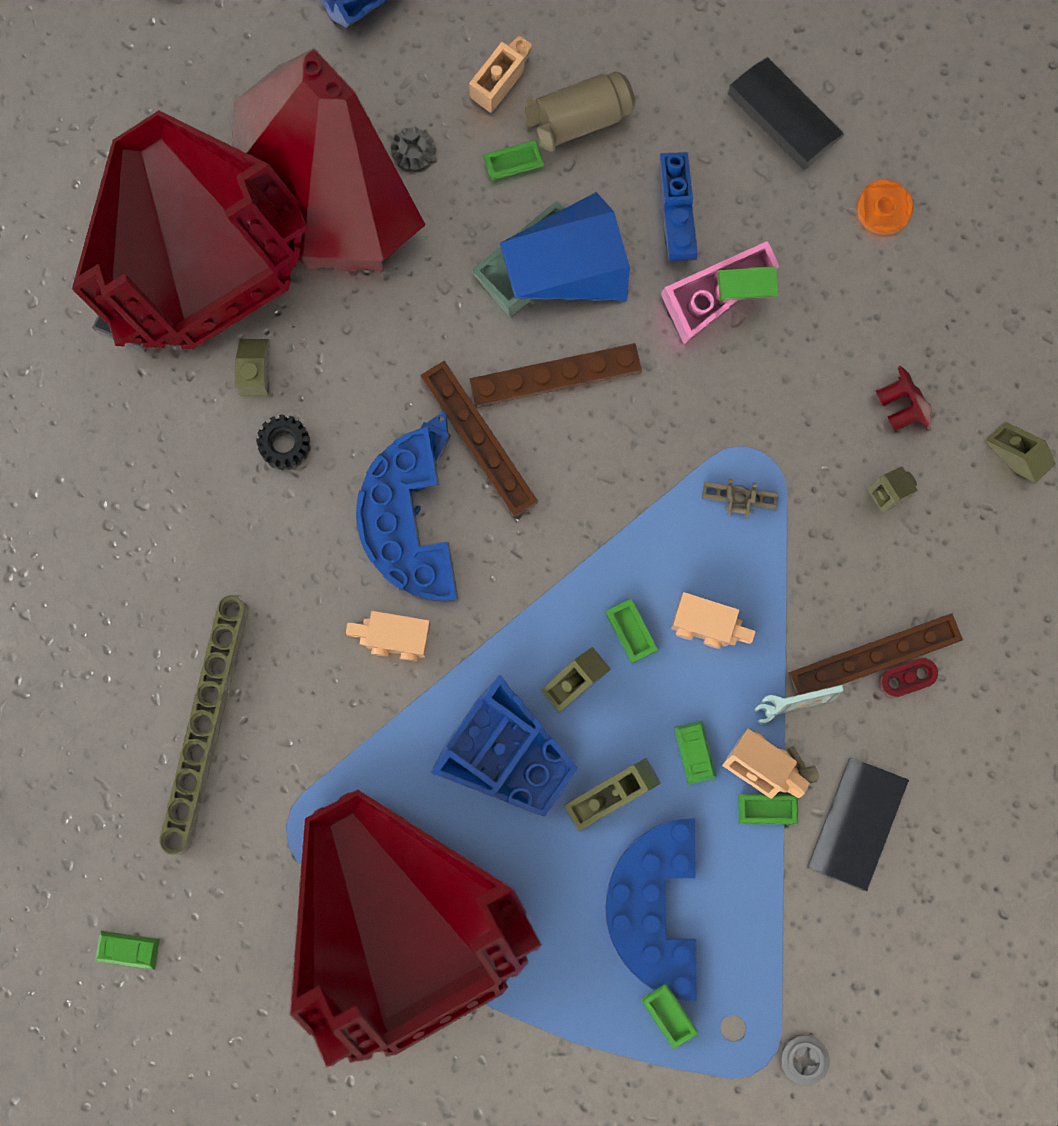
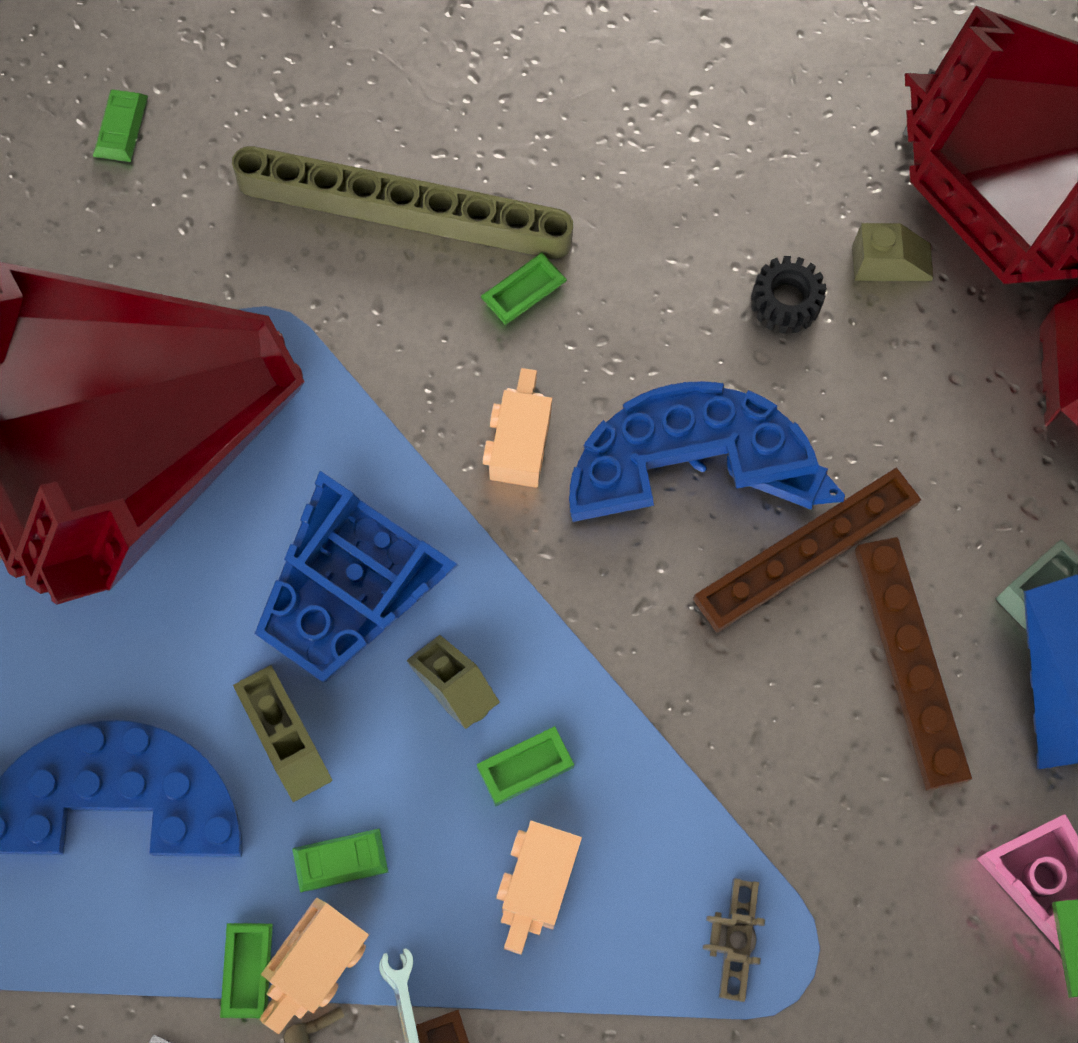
camera: 90 degrees right, 10 degrees down
none -> bright green tile [481,252,567,325]

